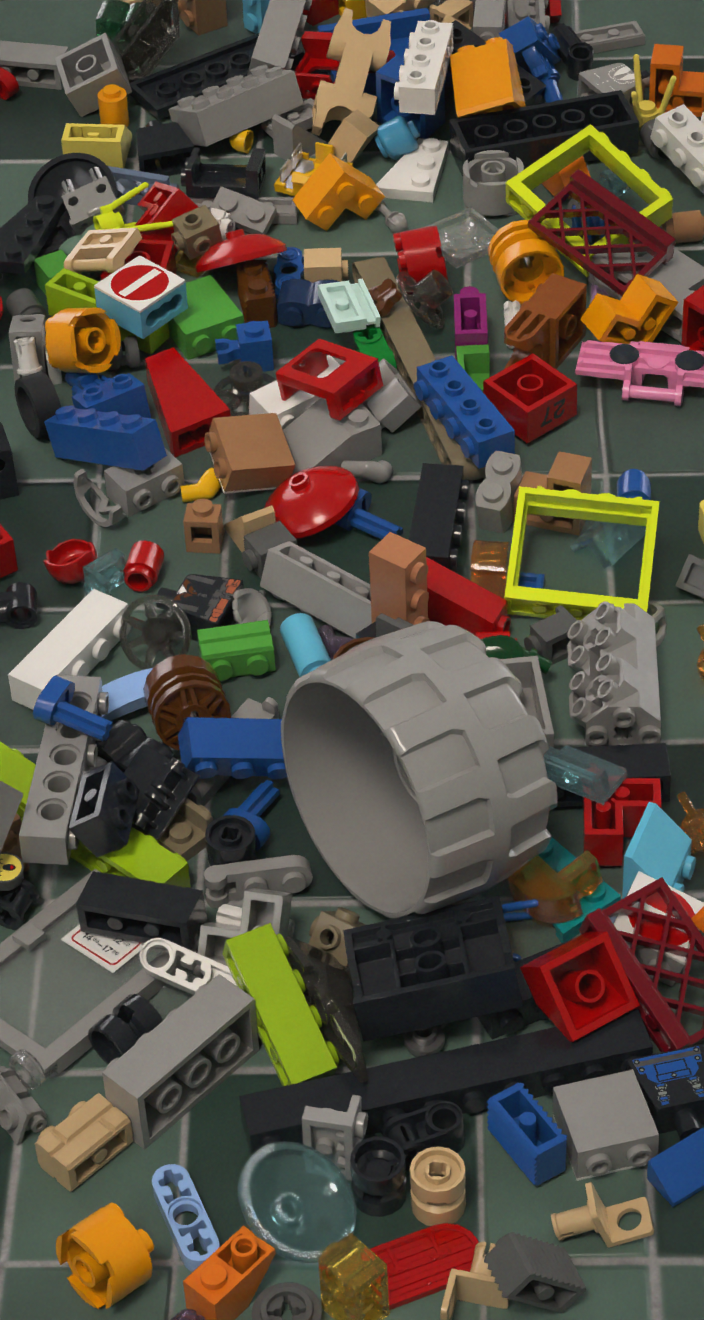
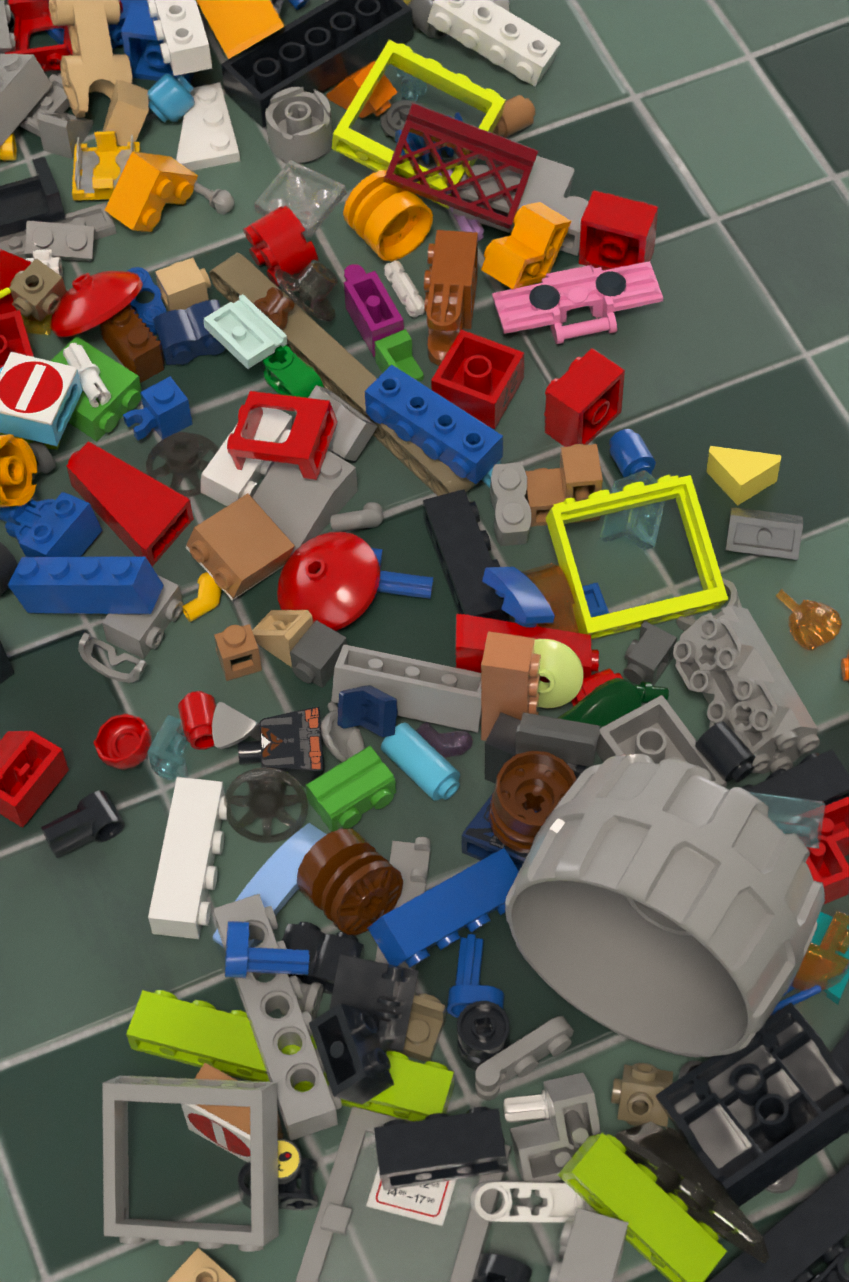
camera: 25 degrees left, 15 degrees up
none -> white axle [63,343,111,407]
none -> light grey tile [212,702,260,749]
none -> dark blue bracket [337,685,398,737]
none -> blue slope [482,567,555,627]
none -> yellowish green dish [534,639,584,708]
none -> red brick [544,348,625,447]
none -> black brick [695,721,755,782]

